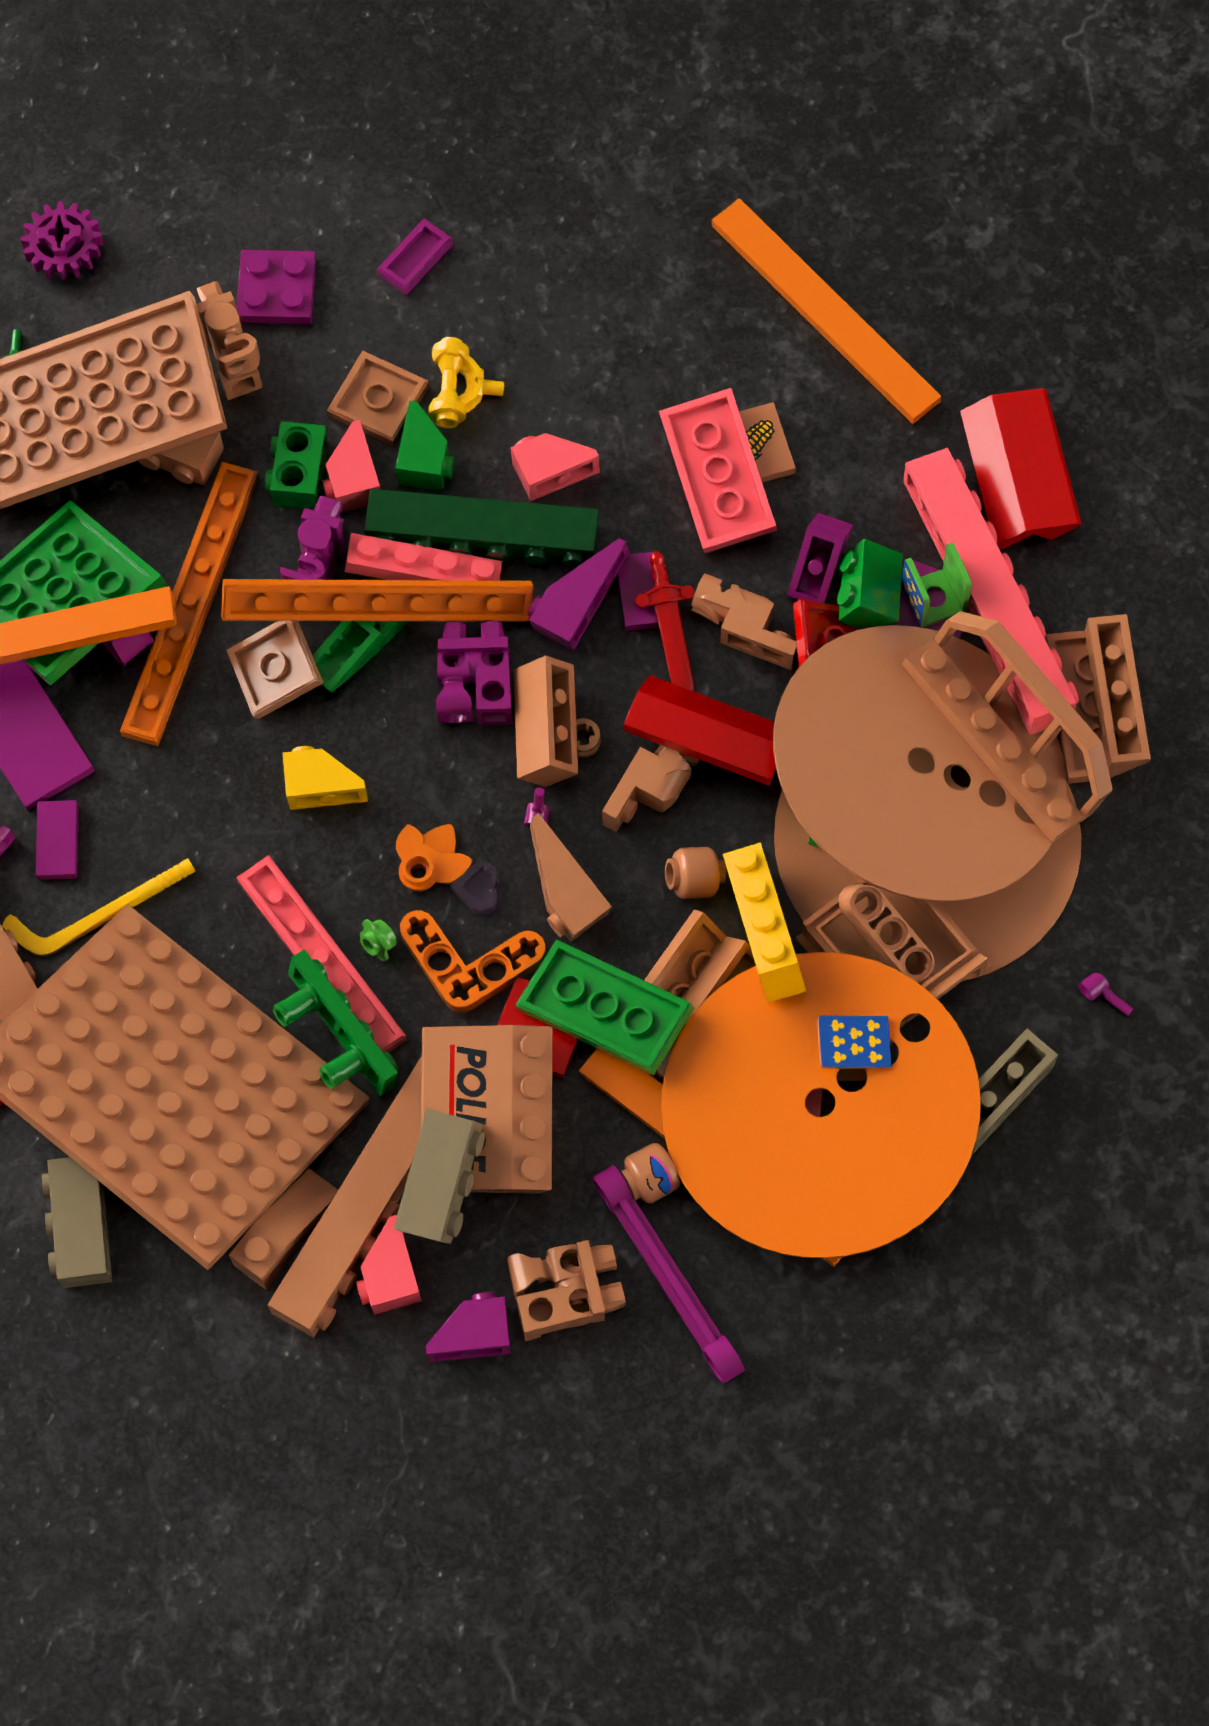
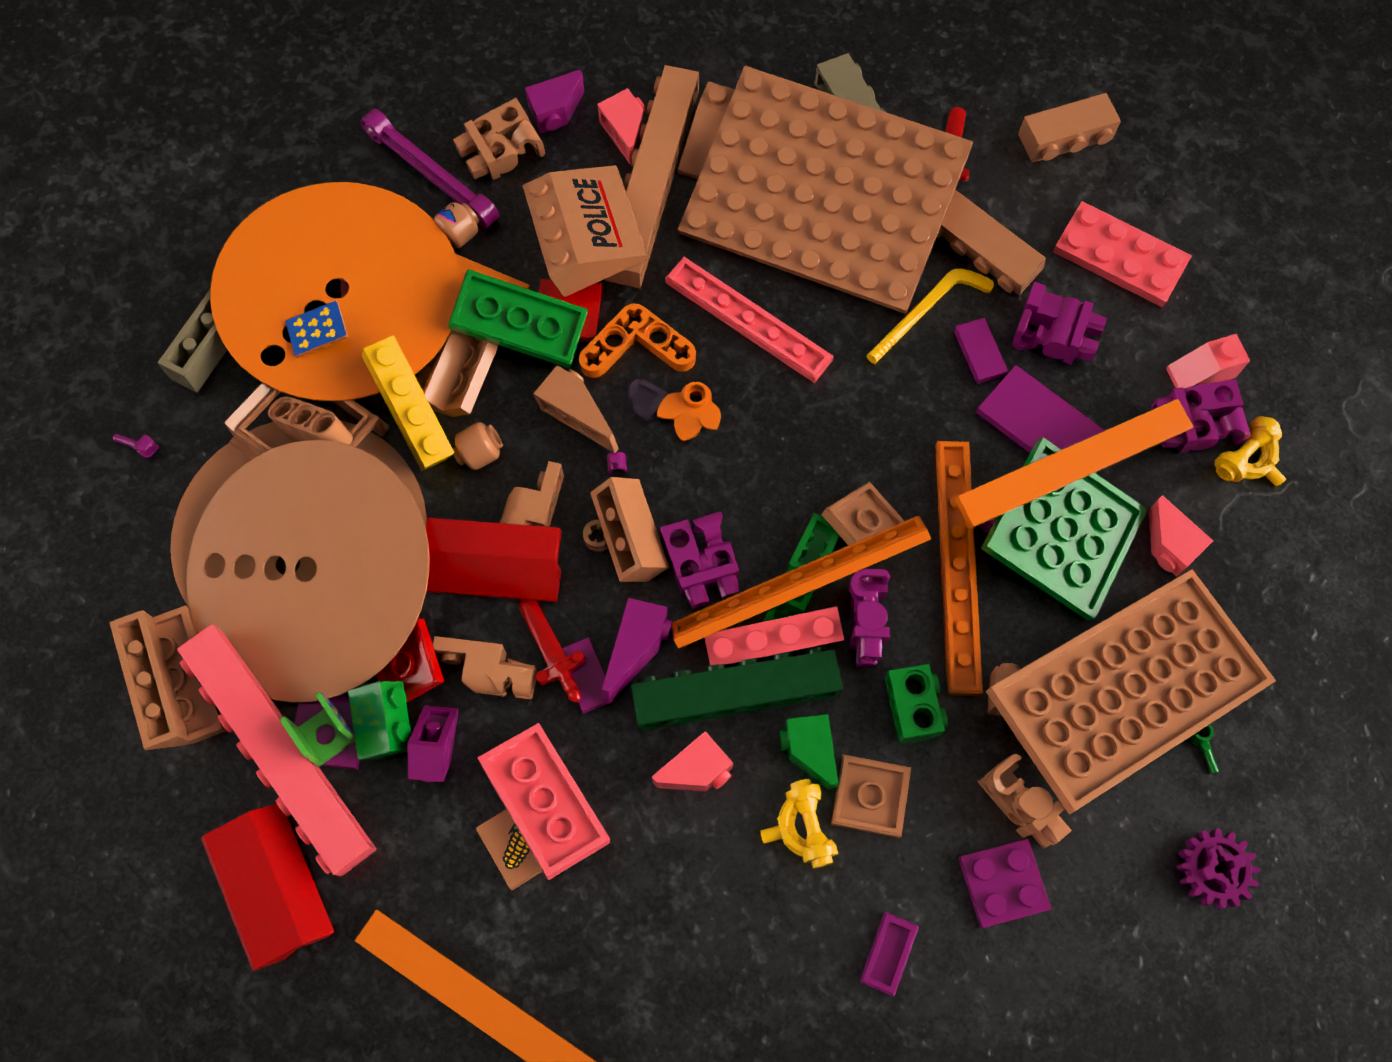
camera: 160 degrees right, 0 degrees up
green plate [273,949,398,1097] -> none
yellow slope [283,746,368,810] -> none
coral slope [322,420,380,513] -> none
bright green plate [360,919,397,961] -> none
dark tan brick [394,1109,485,1244] -> none
nougat plate [901,611,1113,843] -> none

